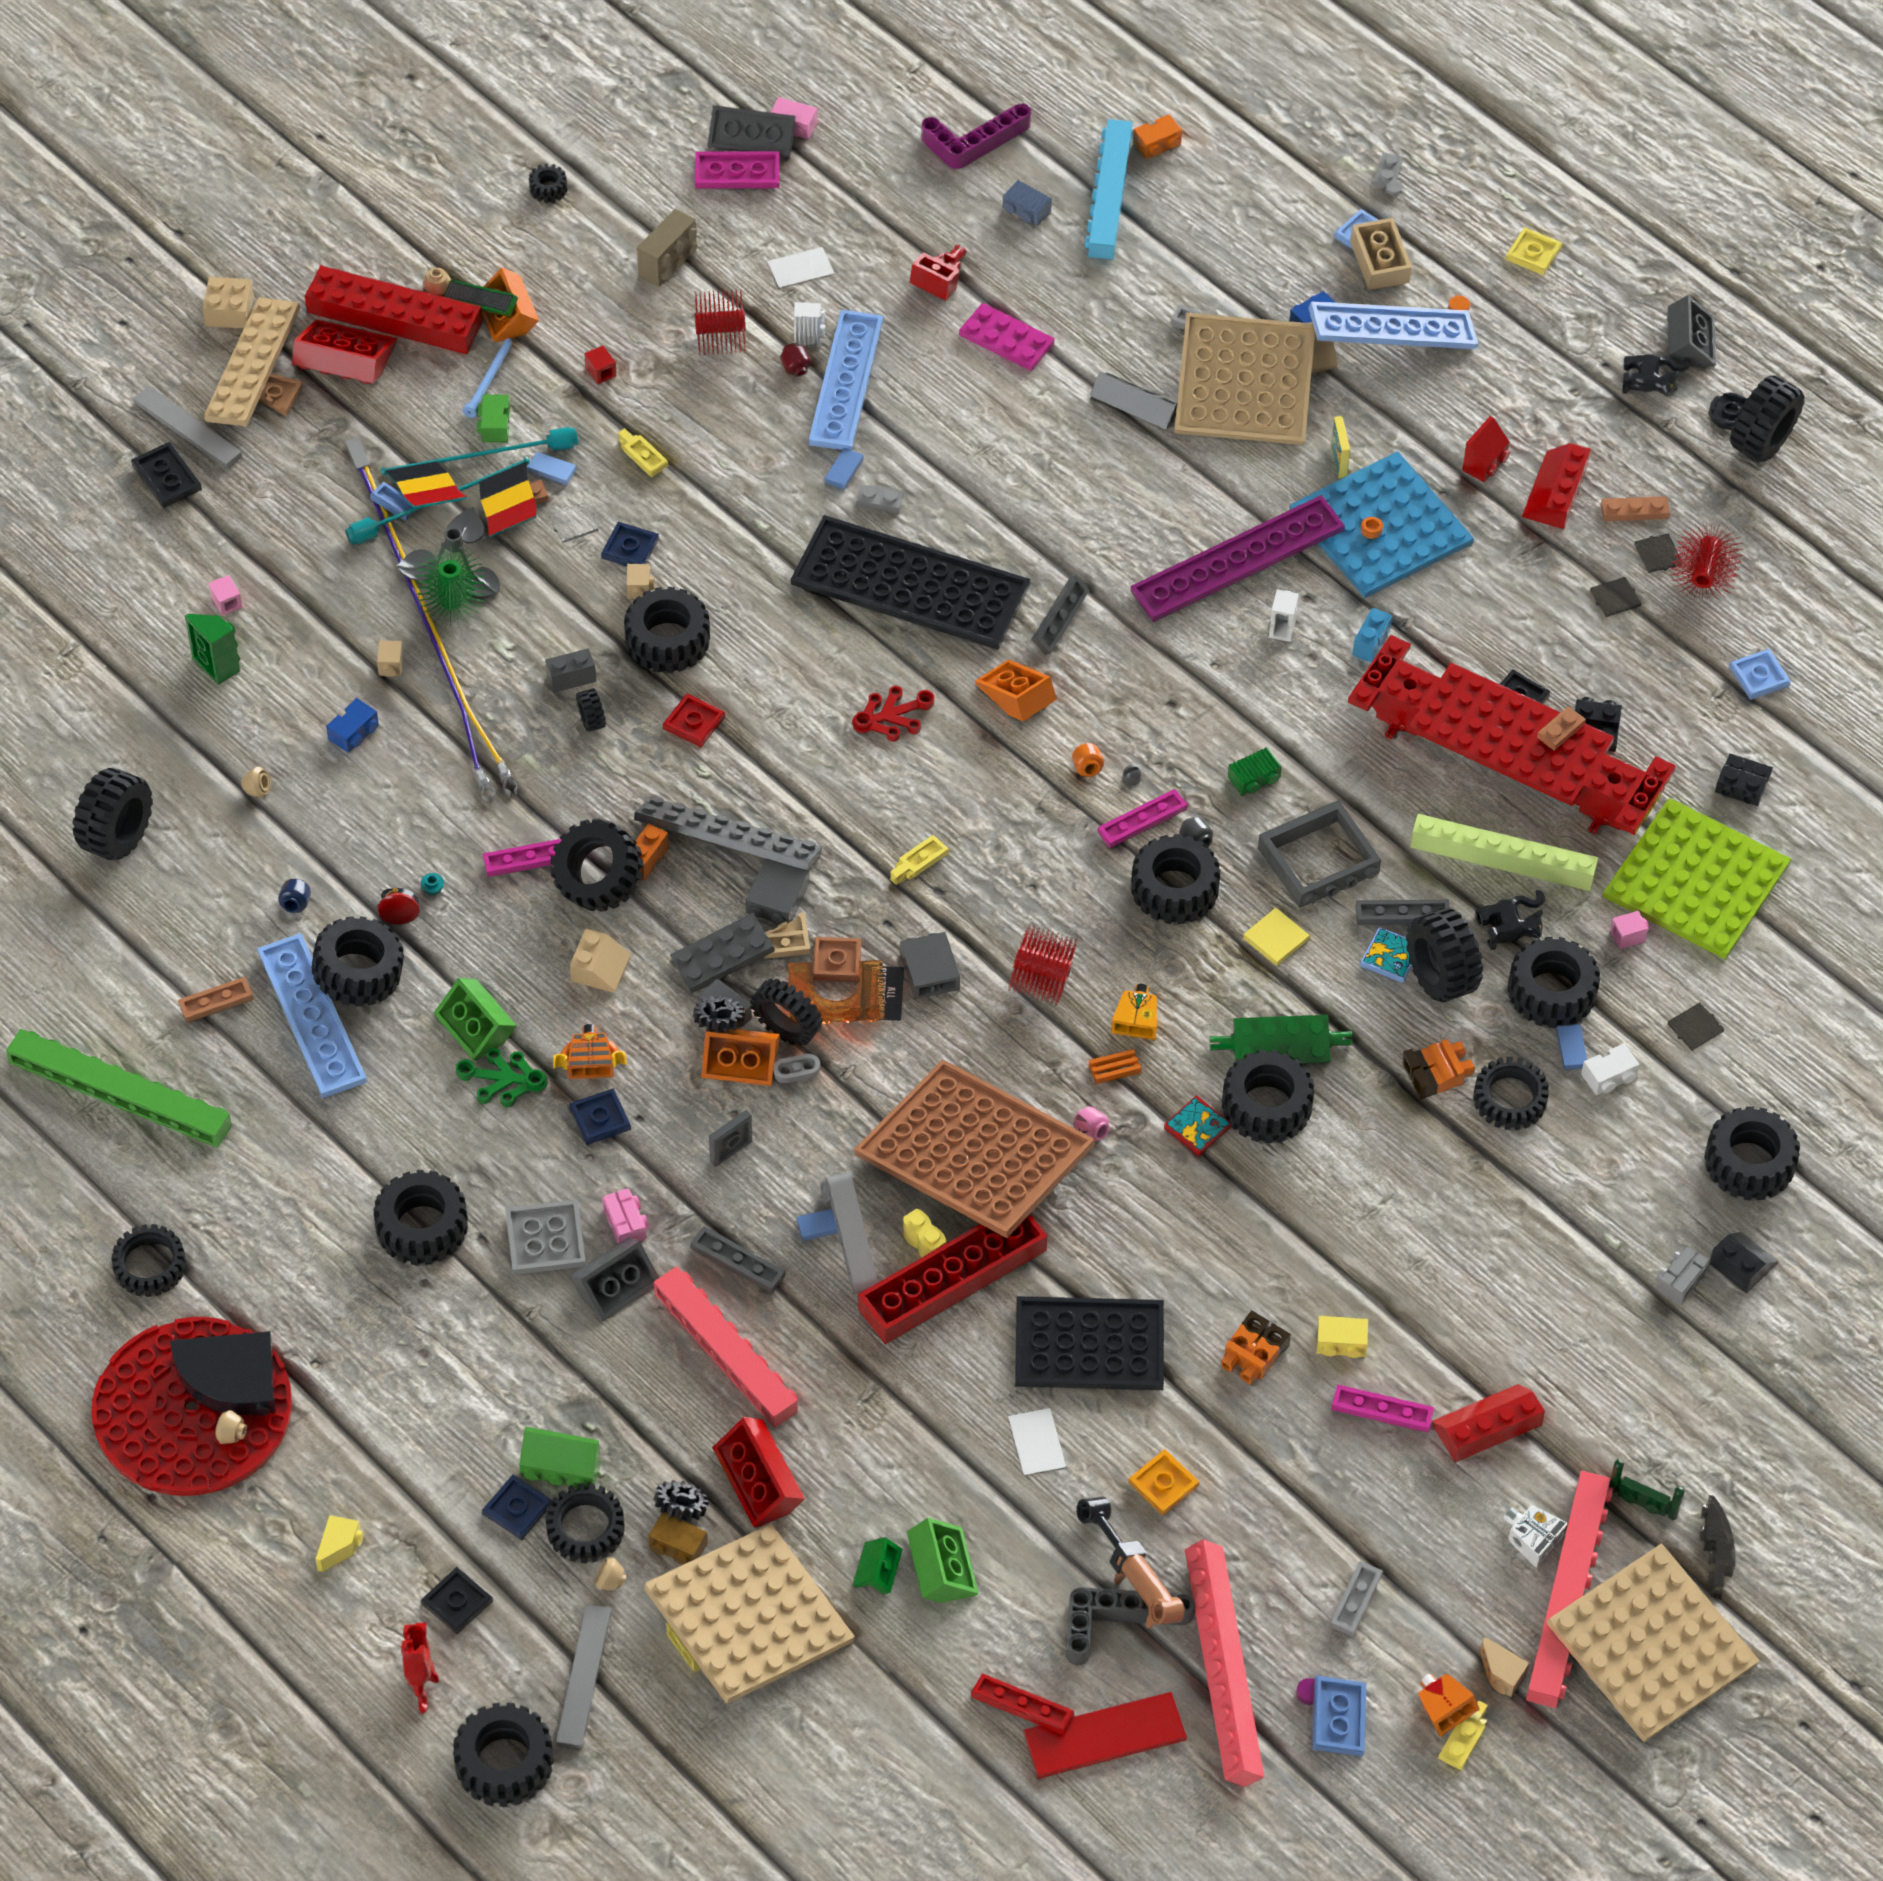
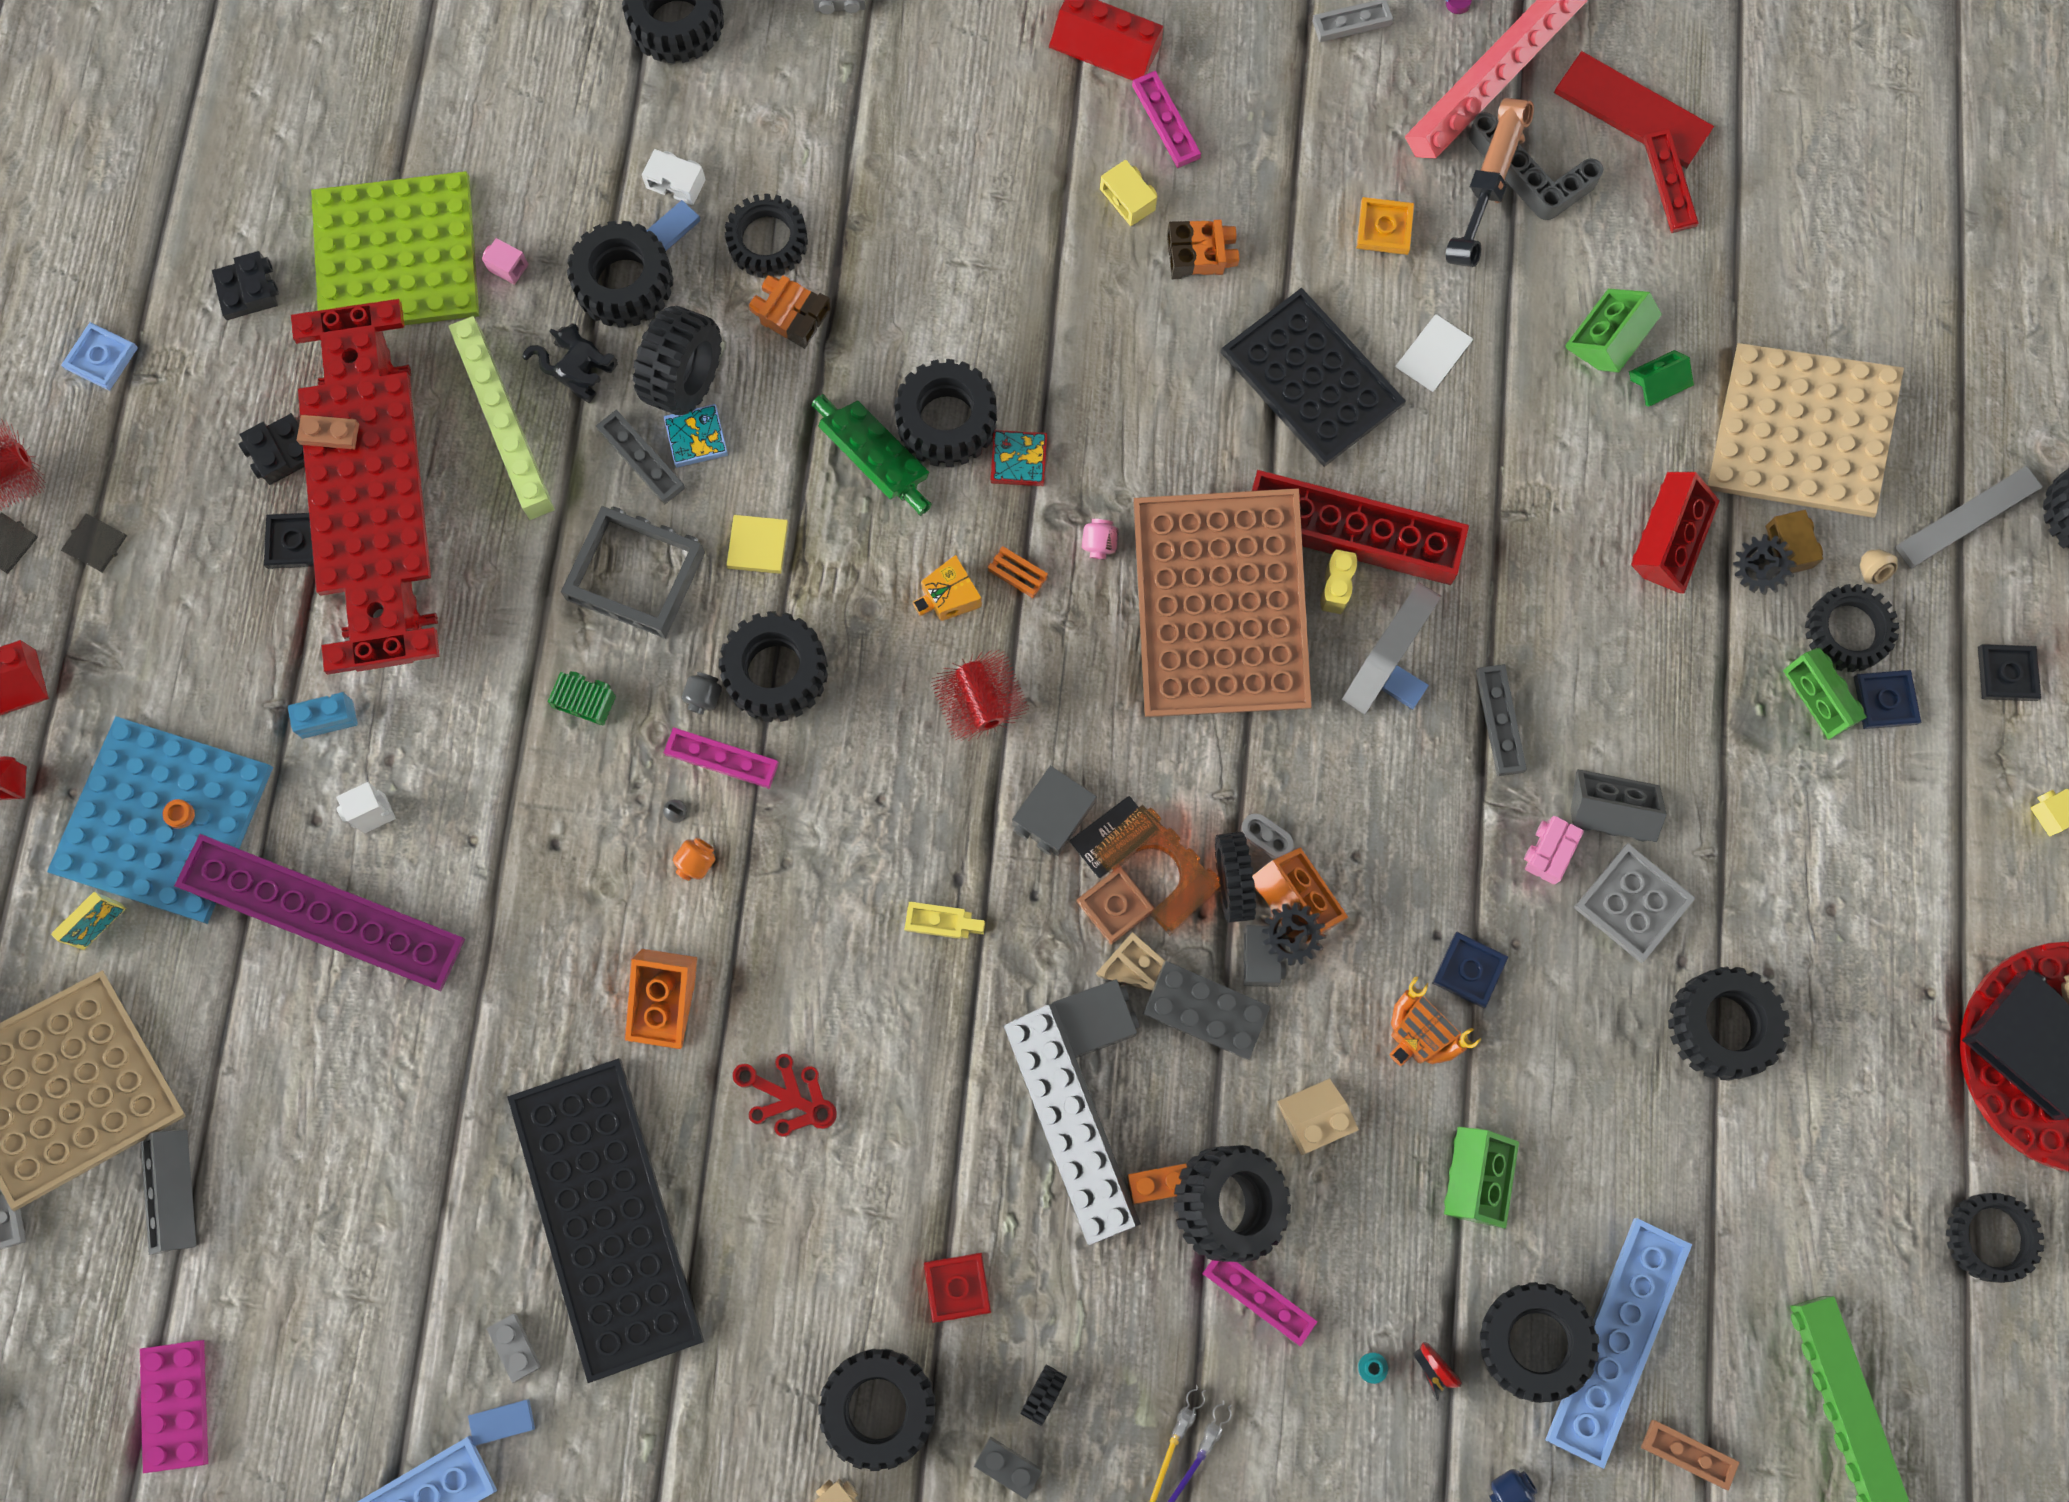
camera: 130 degrees left, 20 degrees up
green plant [456,1048,548,1107] -> none
coral brick [654,1266,798,1429] -> none
dark grey tile [709,1110,753,1167] -> none
dark grey plate [1031,575,1090,655] -> none
clear smoke piece [1667,1002,1724,1051] -> none

